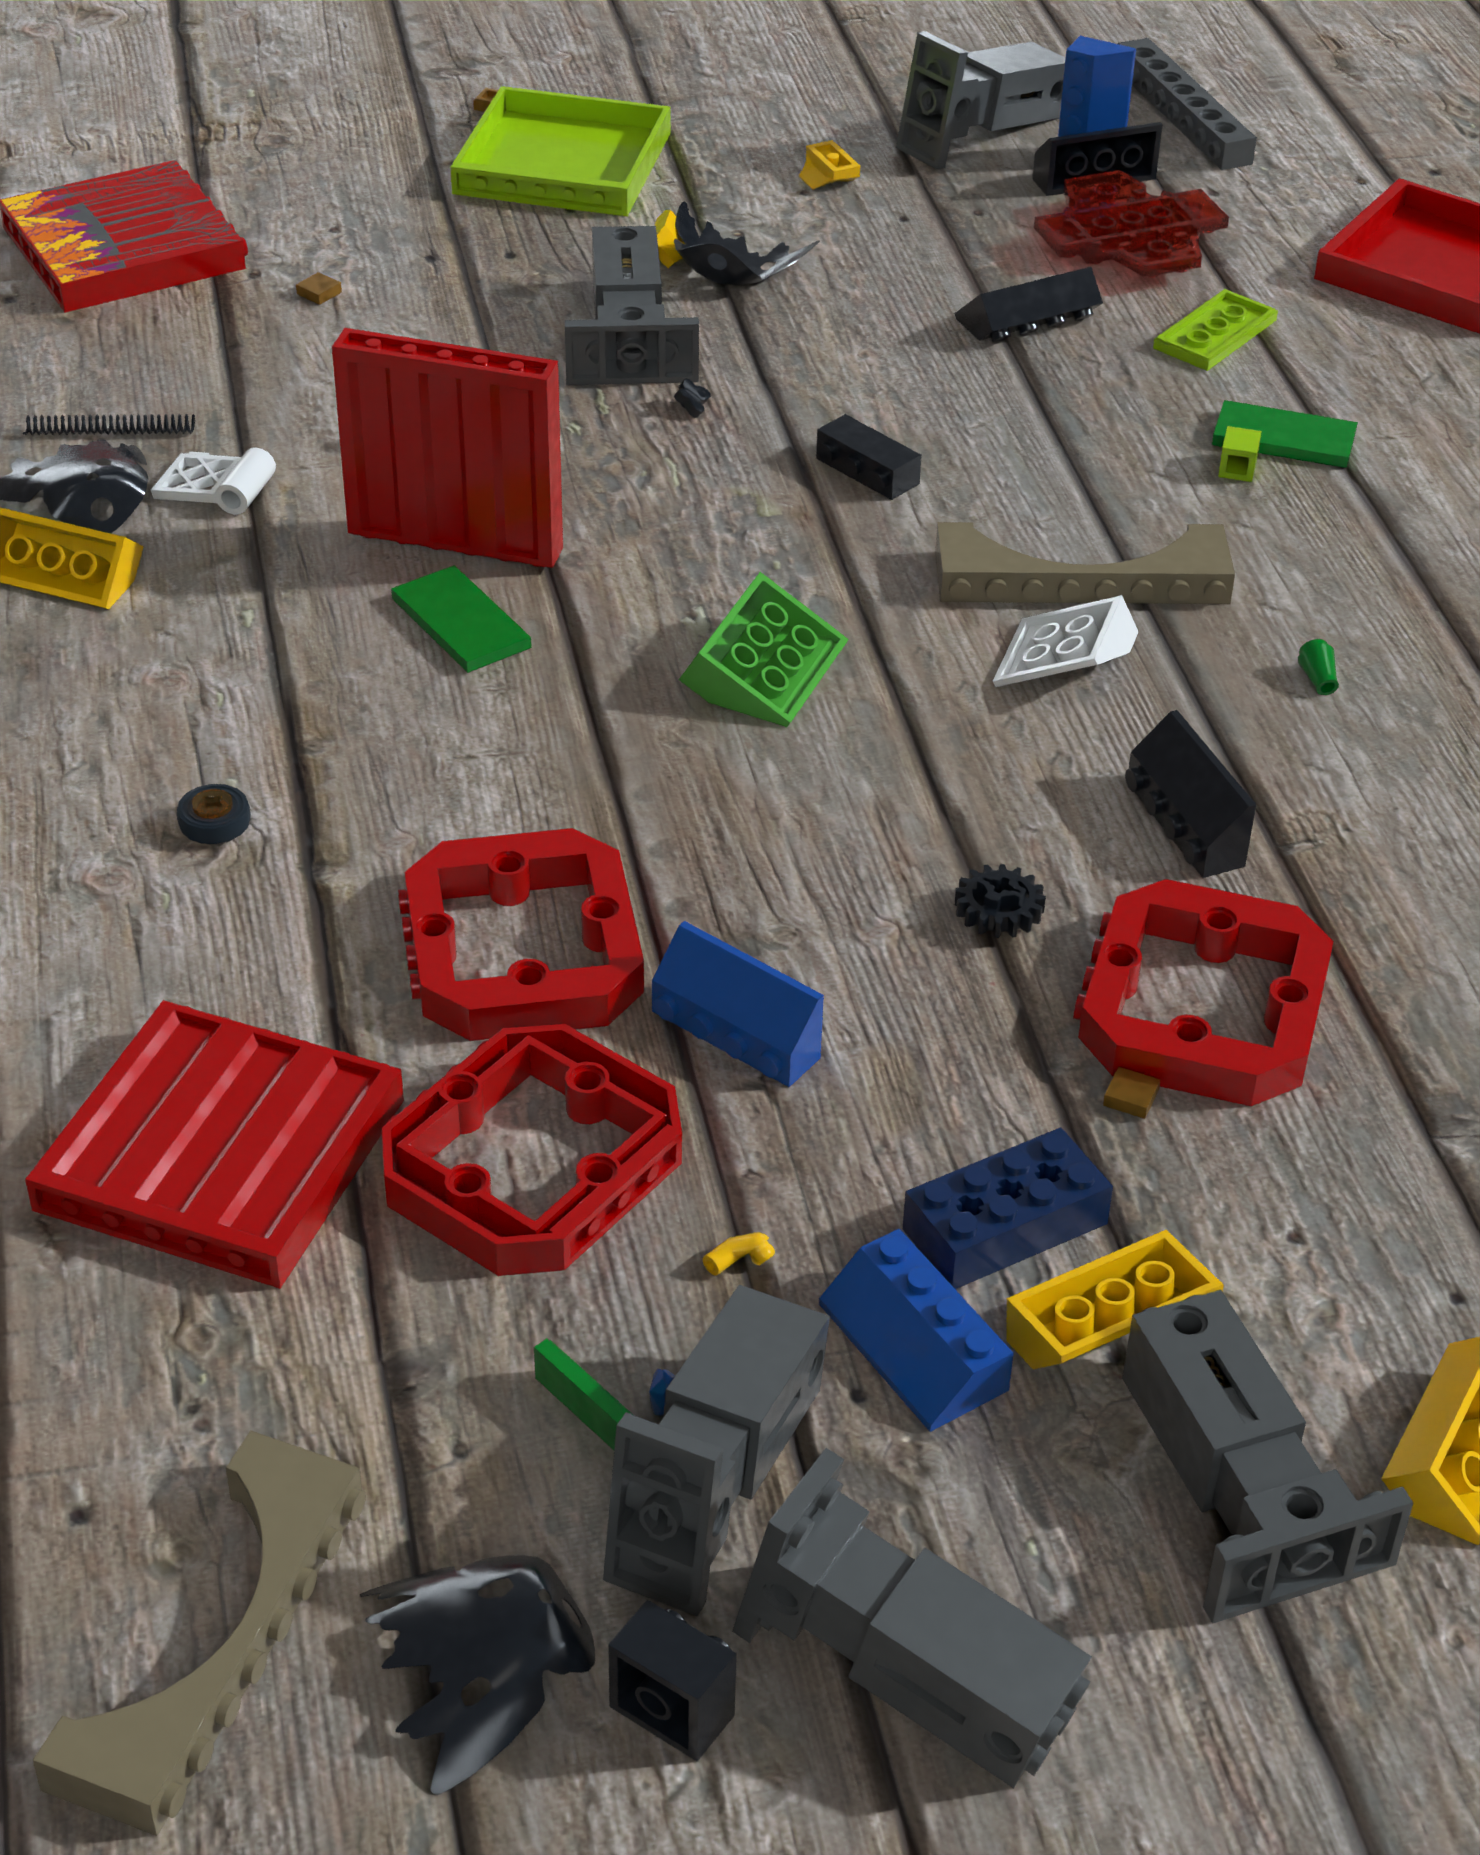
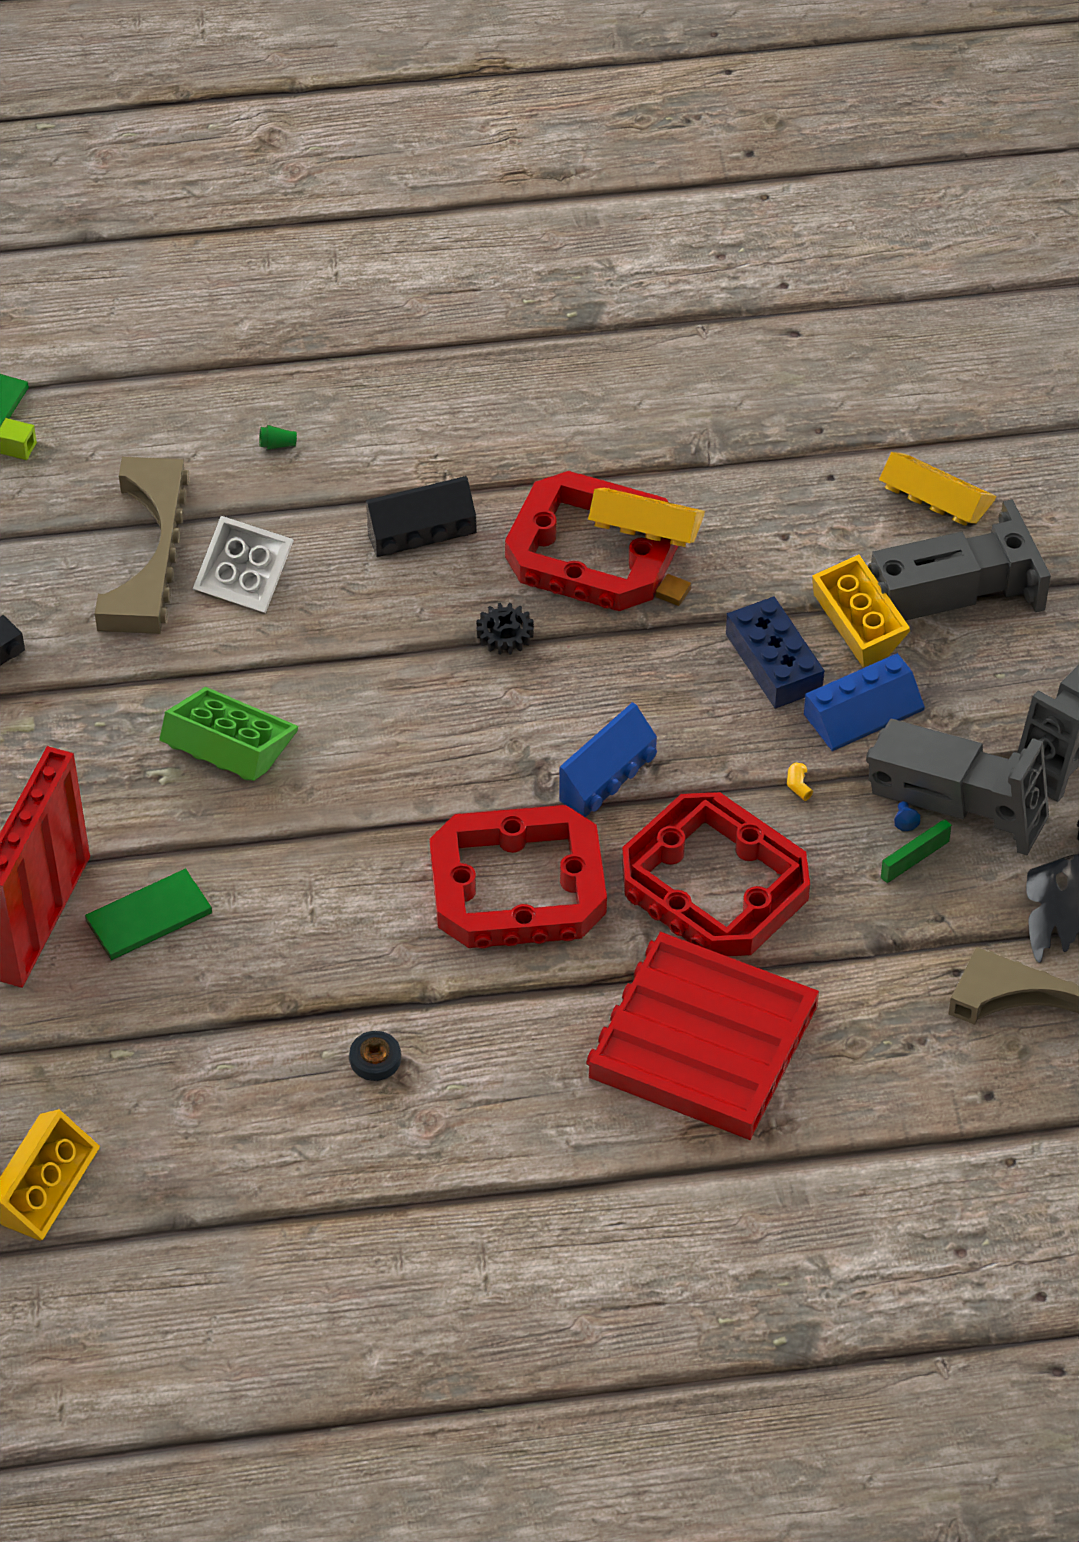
camera: 85 degrees left, 10 degrees up
none -> yellow slope [588,488,705,547]

